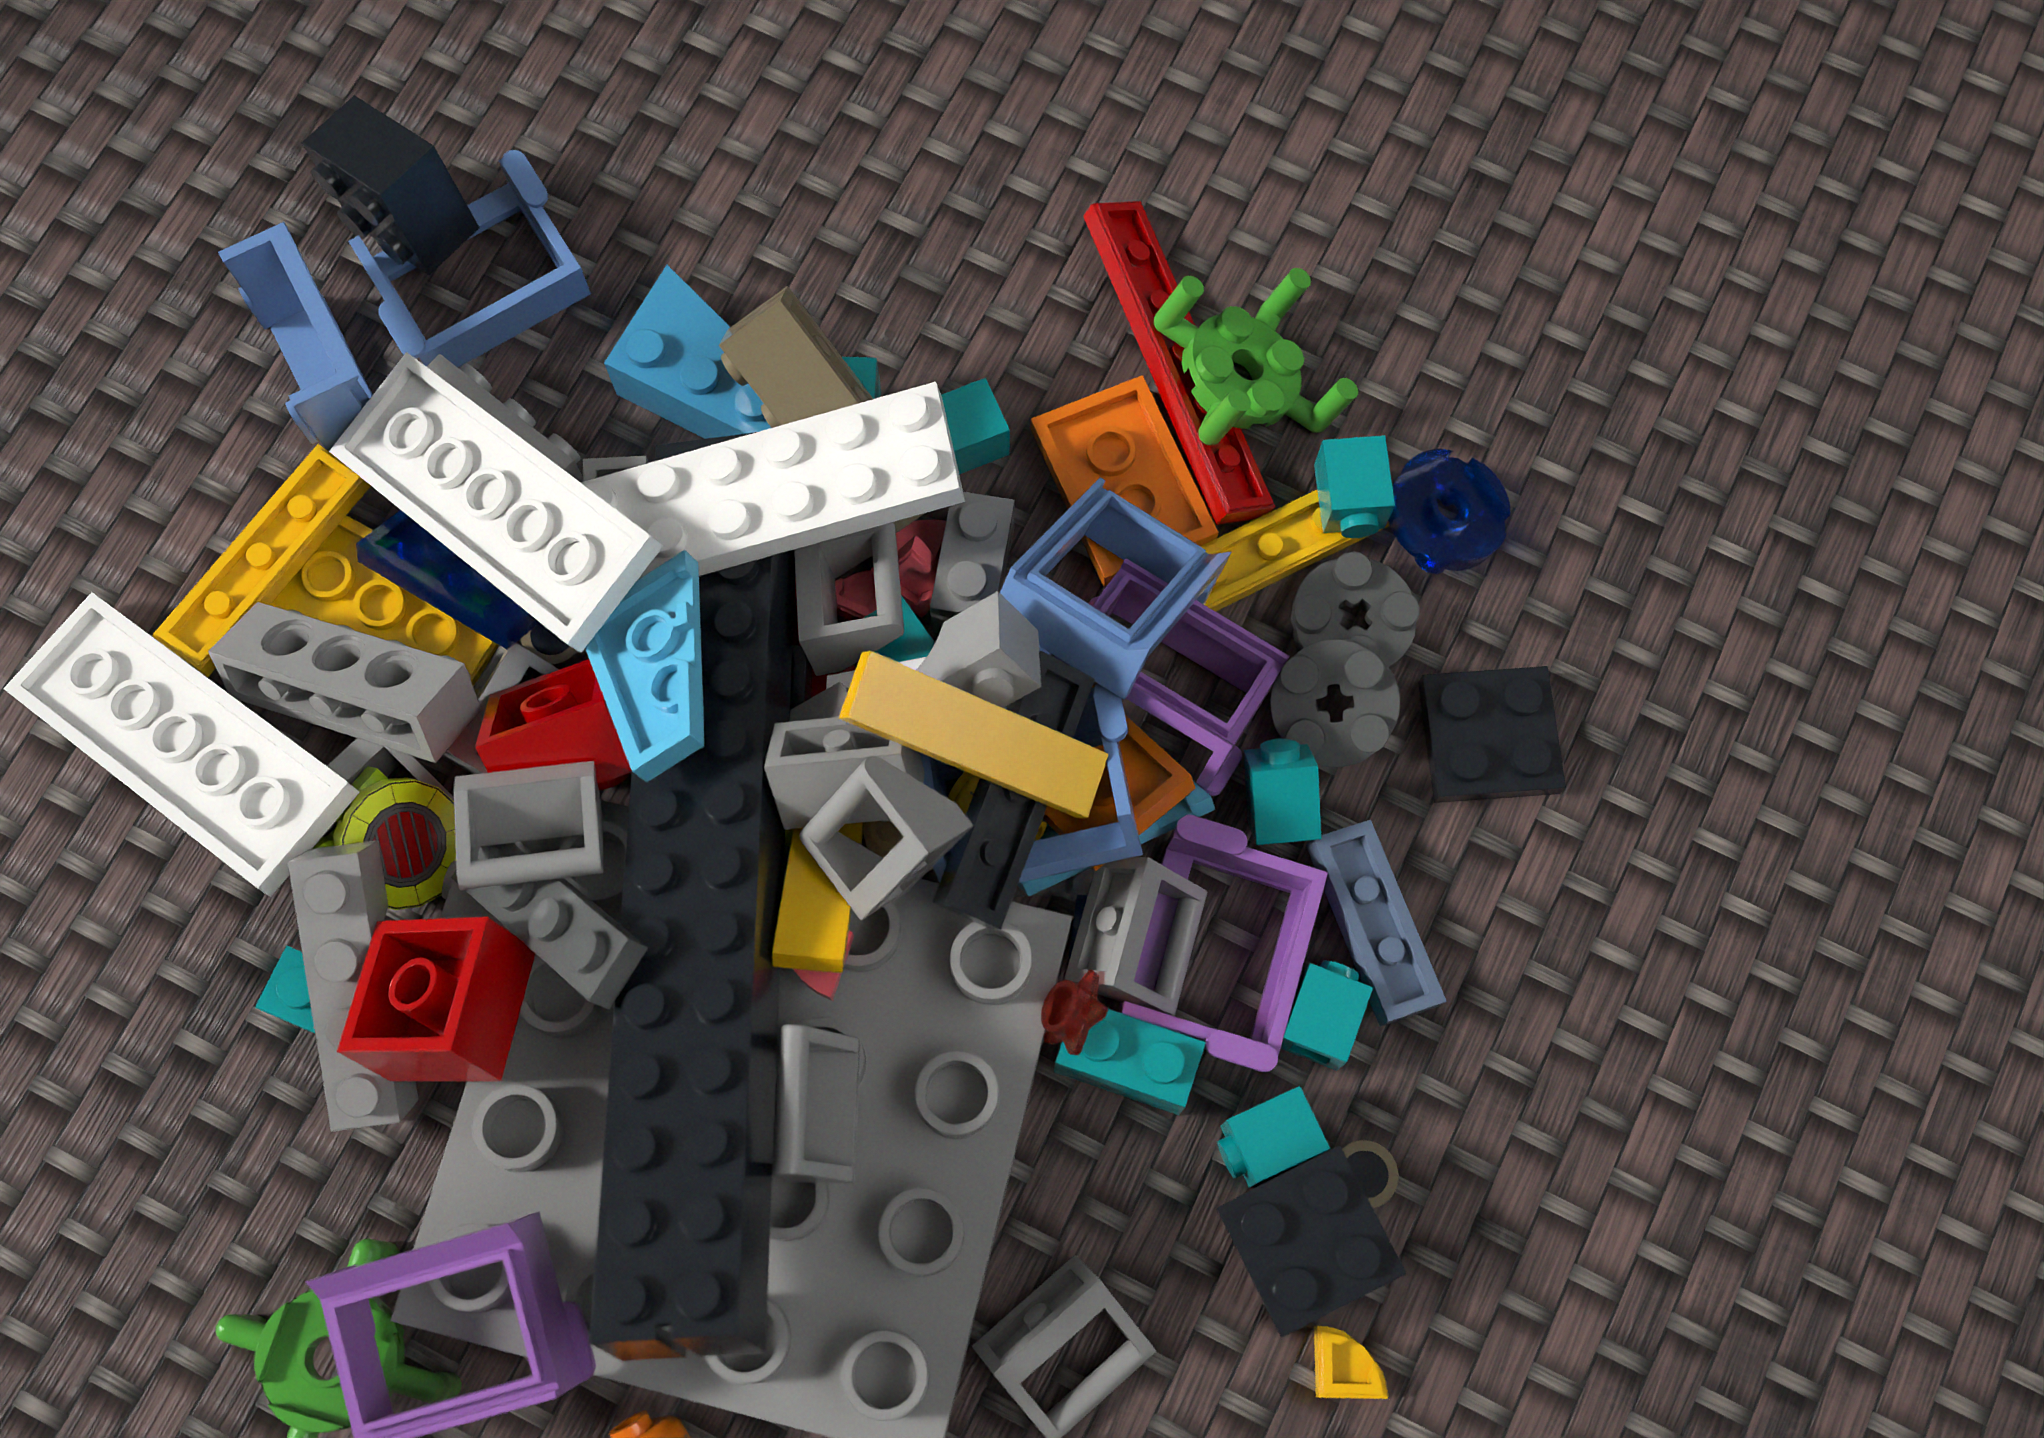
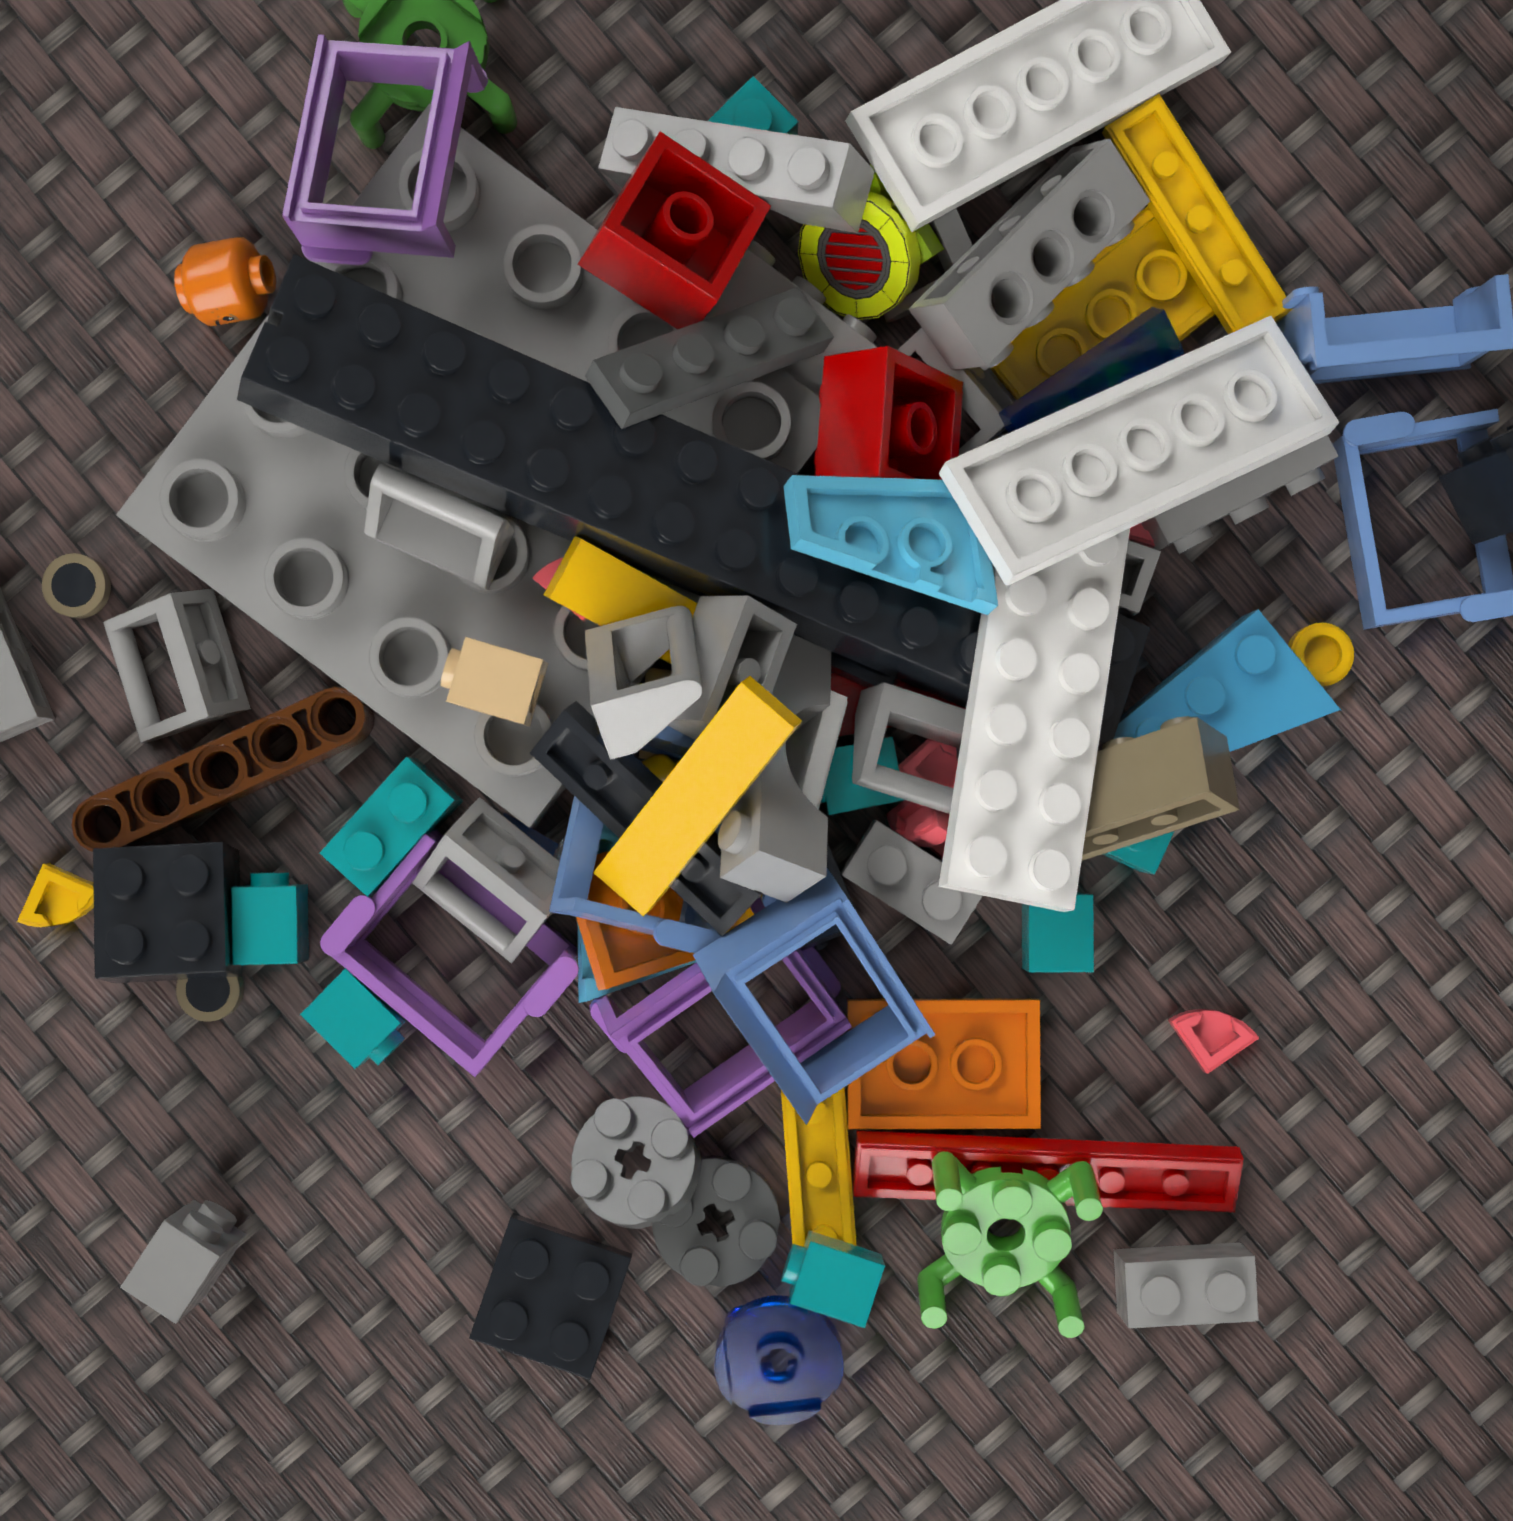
camera: 110 degrees right, 15 degrees up
light grey tile [454,761,603,890] -> none
clear red plate [1041,969,1108,1056] -> none
teal brick [1243,739,1321,845] -> none
sand blue plate [1306,819,1446,1027] -> none
none -> reddish brown beam [71,687,375,852]
none -> light grey brick [120,1200,247,1324]
none -> tan brick [441,637,548,727]
none -> light grey brick [1113,1242,1259,1328]
none -> coral tile [1168,1009,1259,1074]
none -> yellow tile [1288,623,1354,687]

